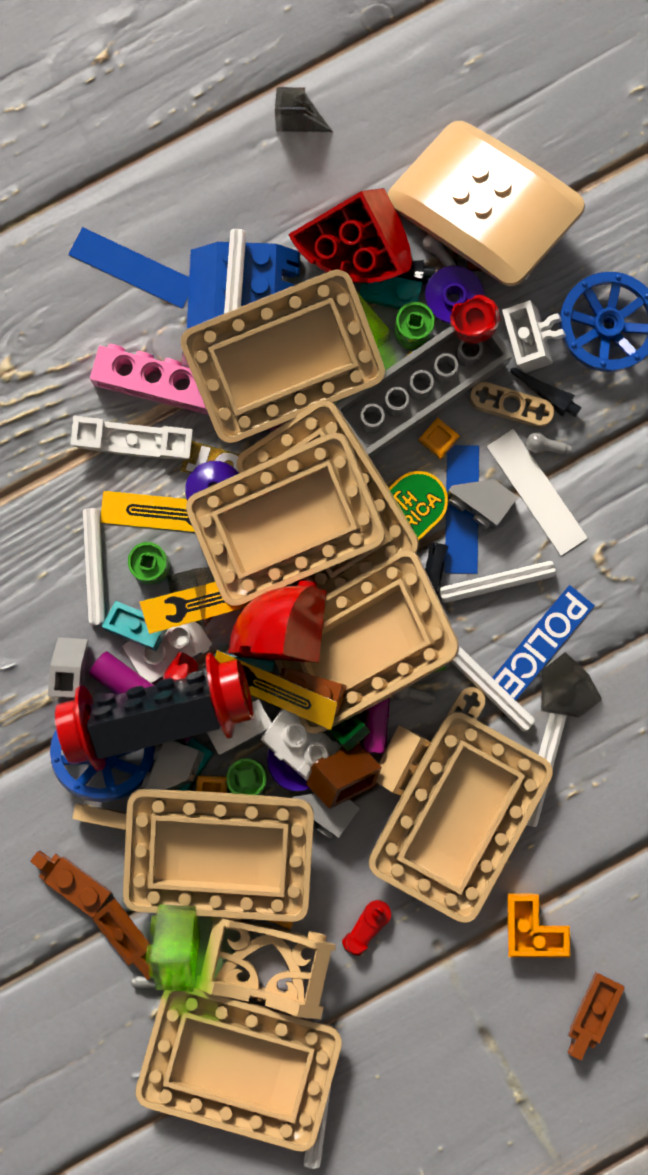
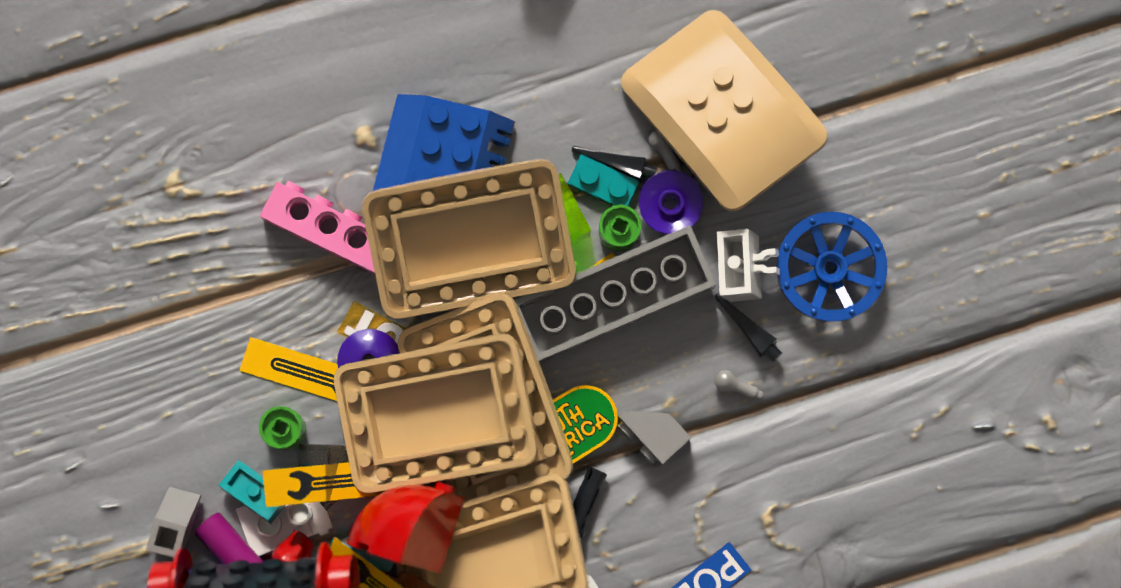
camera: 10 degrees right, 0 degrees up
blue sticker [68,227,189,308] -> none
white slope [70,416,193,459] -> none
white axle [83,508,106,626] -> none
white axle [224,229,246,313] -> none
red brick [288,188,412,283] -> none
light orange tile [418,417,460,460] -> none
white axle [439,561,556,603] -> none
blue sticker [445,445,479,574] -> none
red hair [450,294,500,344] -> none
tan beam [469,382,554,428] -> none
white sticker [487,429,588,555] -> none

